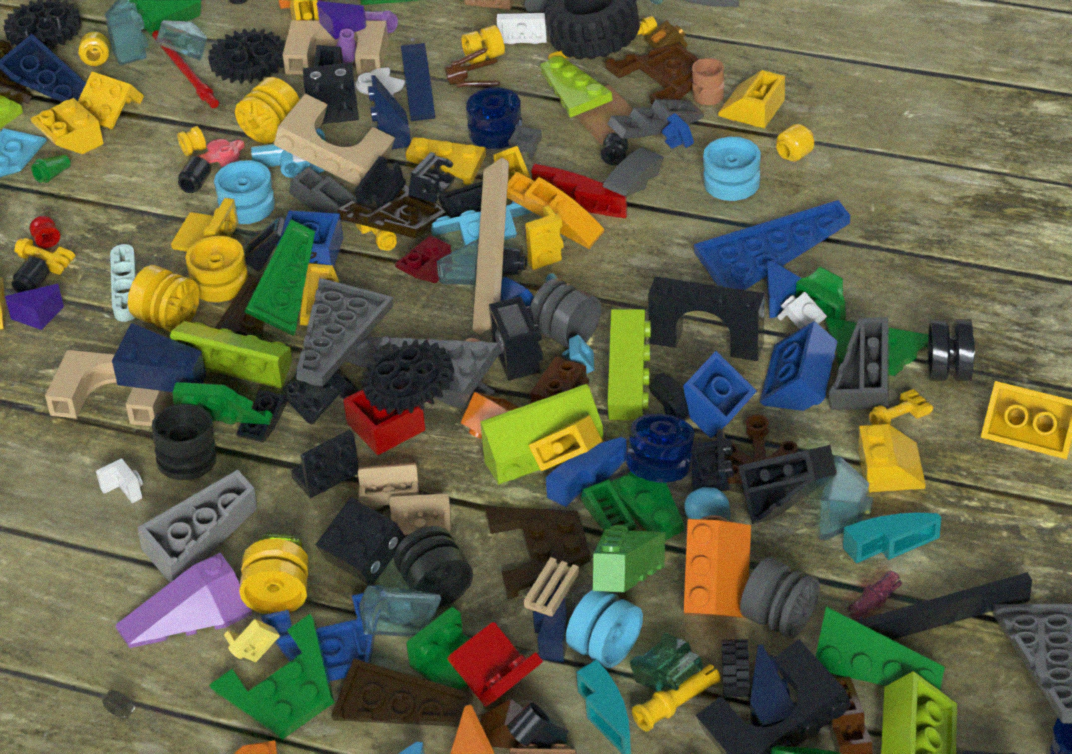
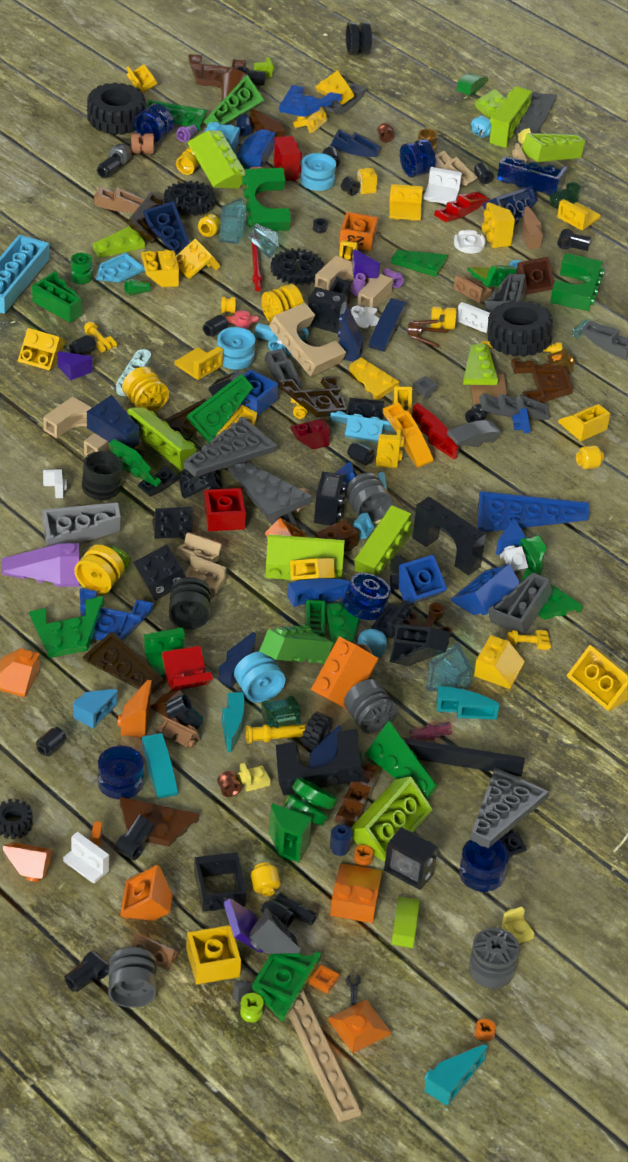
camera: 20 degrees right, 0 degrees up
red wheel [29,216,60,249] -> none
yellow wheel [185,236,248,302] -> none
light yellow bracket [224,619,280,663] -> none
black hinge [354,156,406,211] -> none
clear light blue slope [359,585,441,637] -> none
black gear [361,339,455,415] -> none
black hinge [409,152,455,203] -> none
clear light blue slope [437,238,479,285] -> none
clear blue wheel [466,88,523,149] -> none
tan tile [473,158,509,335] -> none
dark brown wing [485,506,591,600] -> none
tan tile [524,557,579,617] -> none
nougat wheel [692,58,724,105] -> none
medium azure wheel [703,137,761,201] -> none
black wheel [928,319,975,381] -> none

